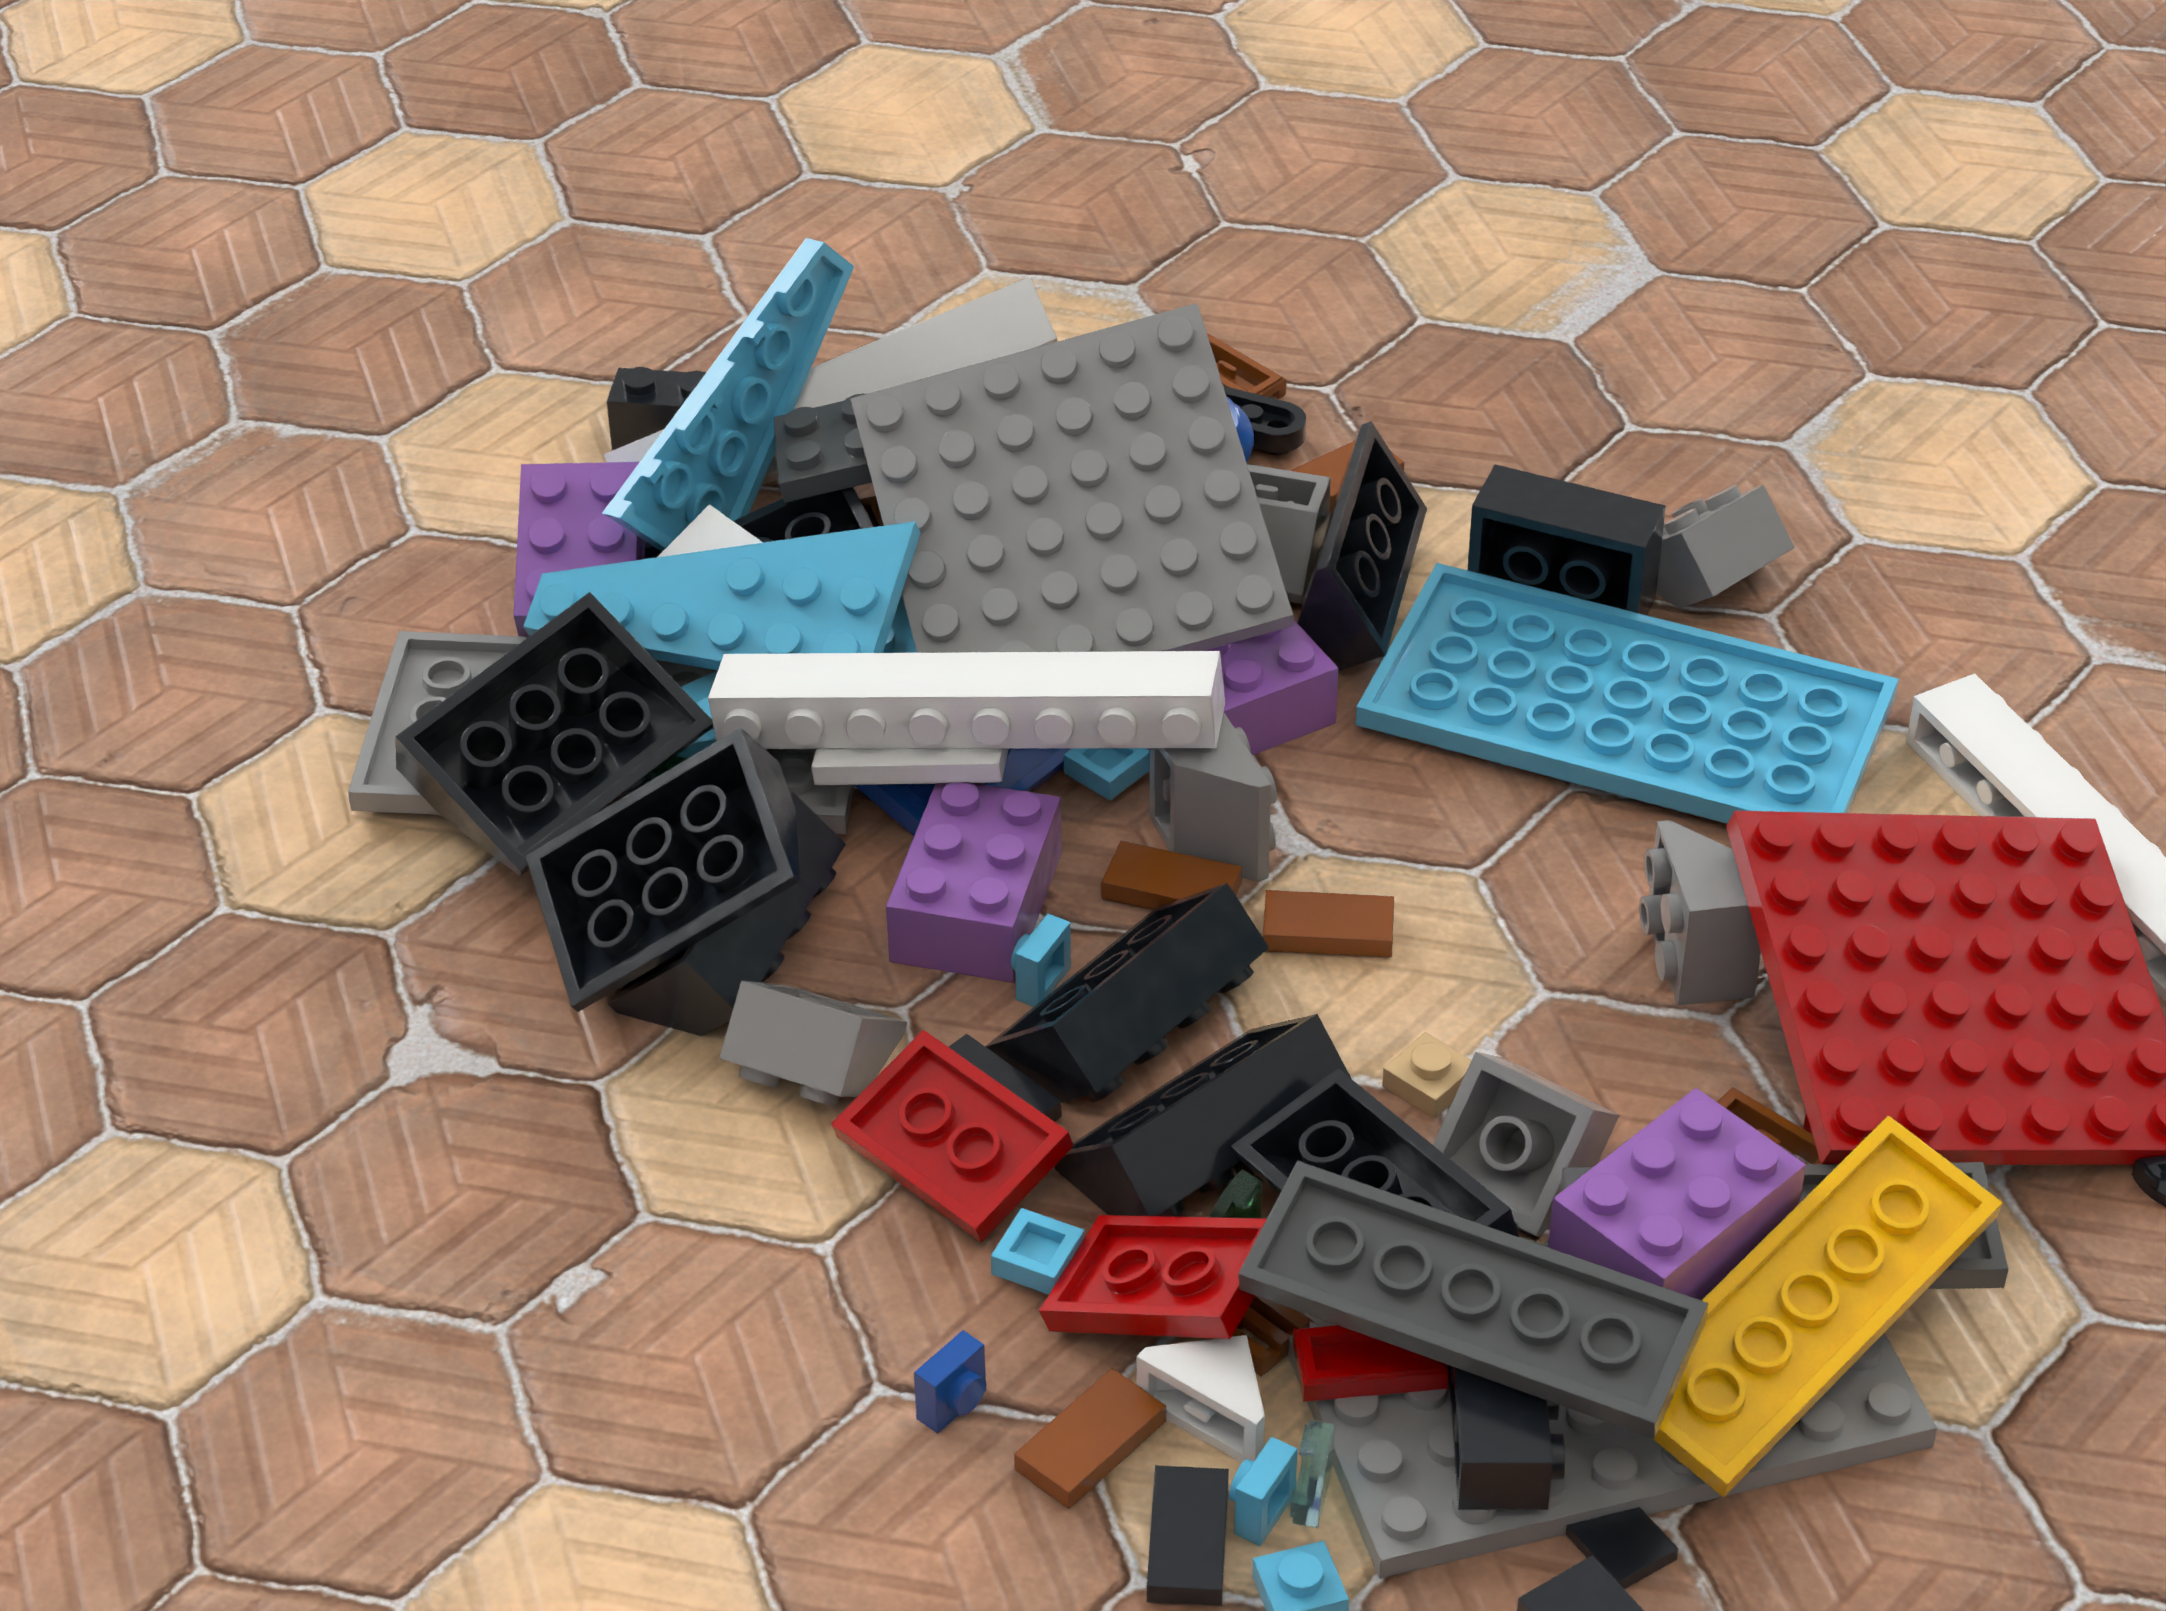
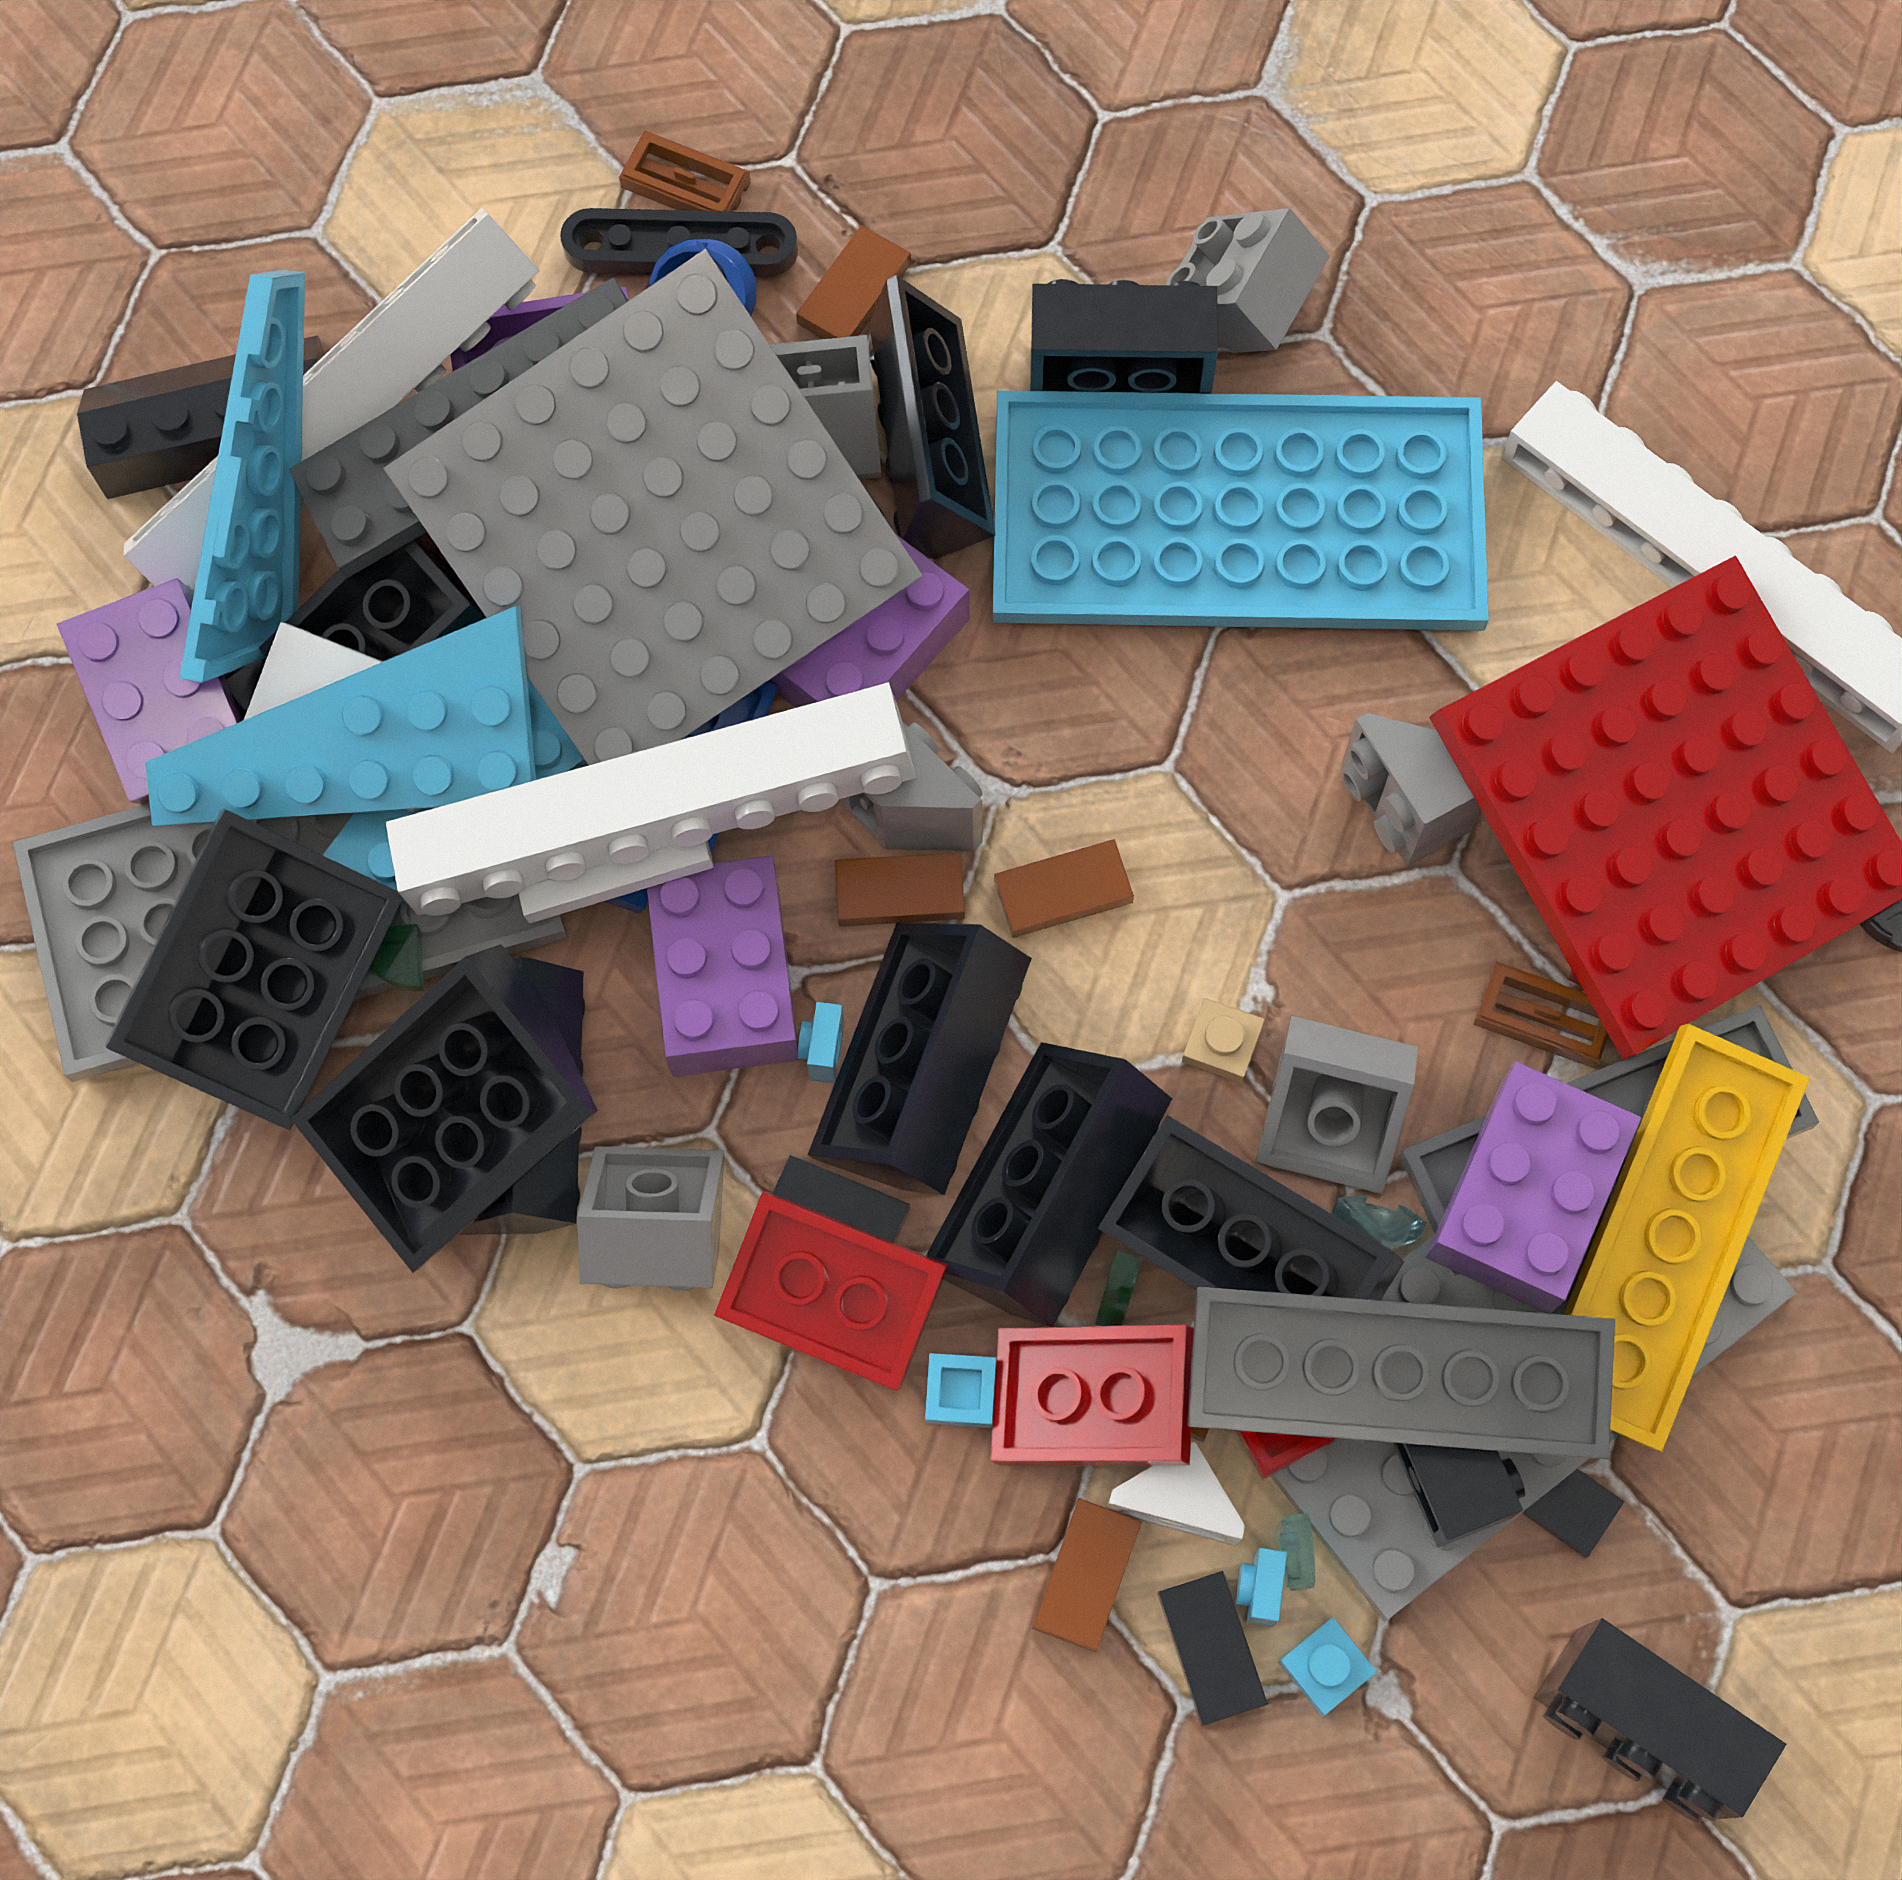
camera: 20 degrees left, 30 degrees up
blue plate [914,1330,986,1434] -> none

